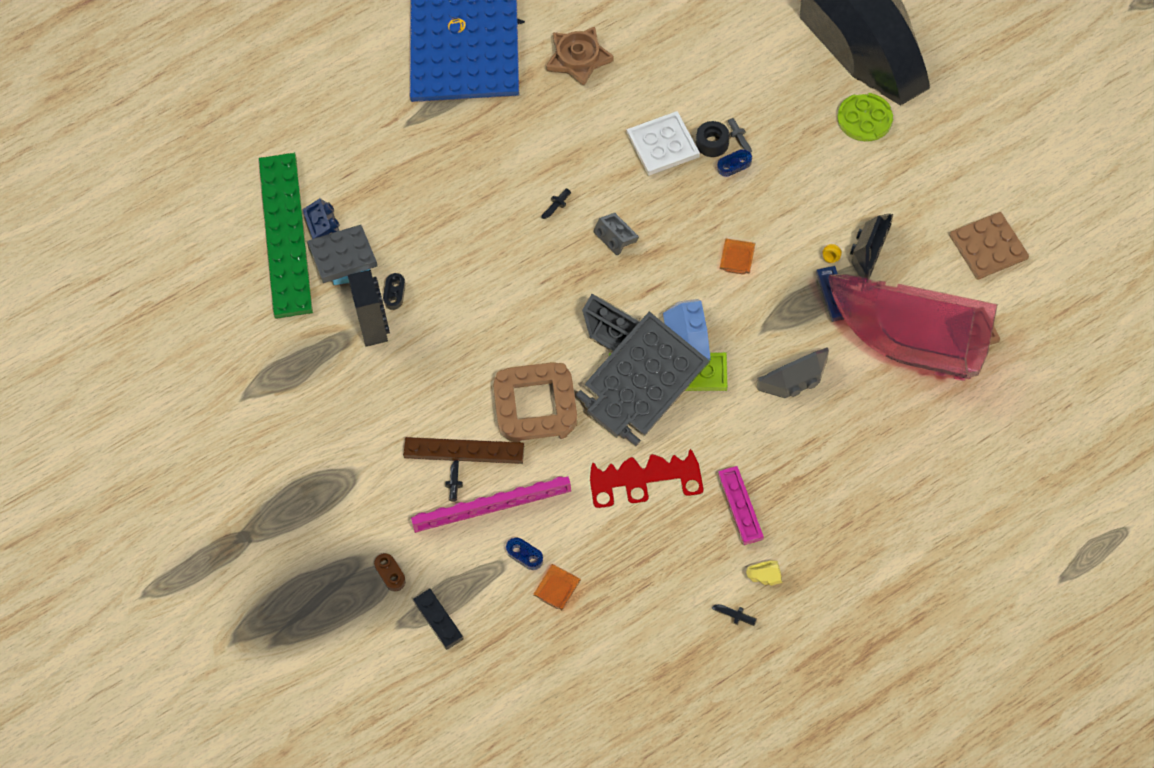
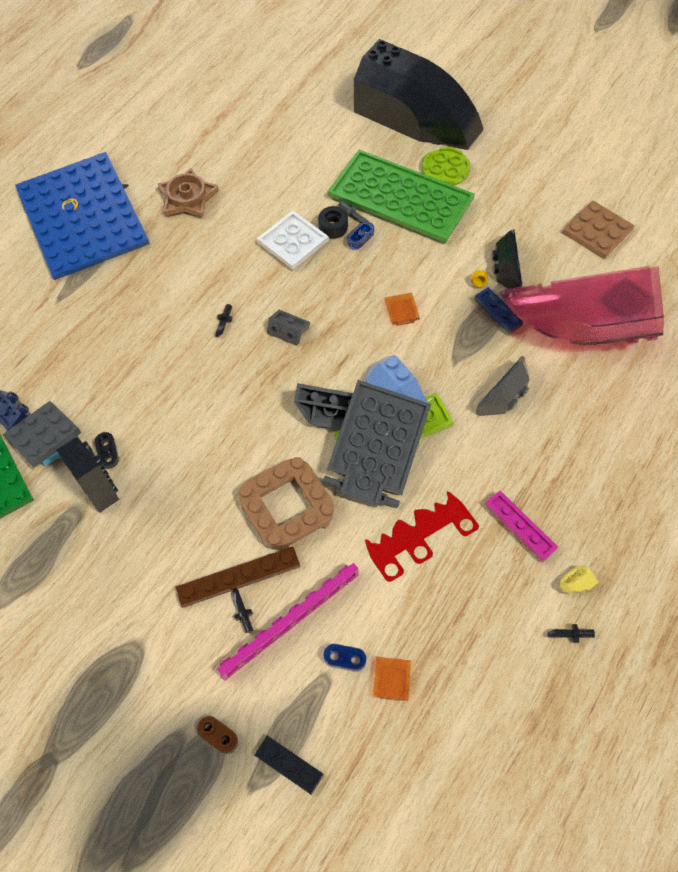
camera: 25 degrees left, 0 degrees up
none -> bright green plate [328,149,475,243]

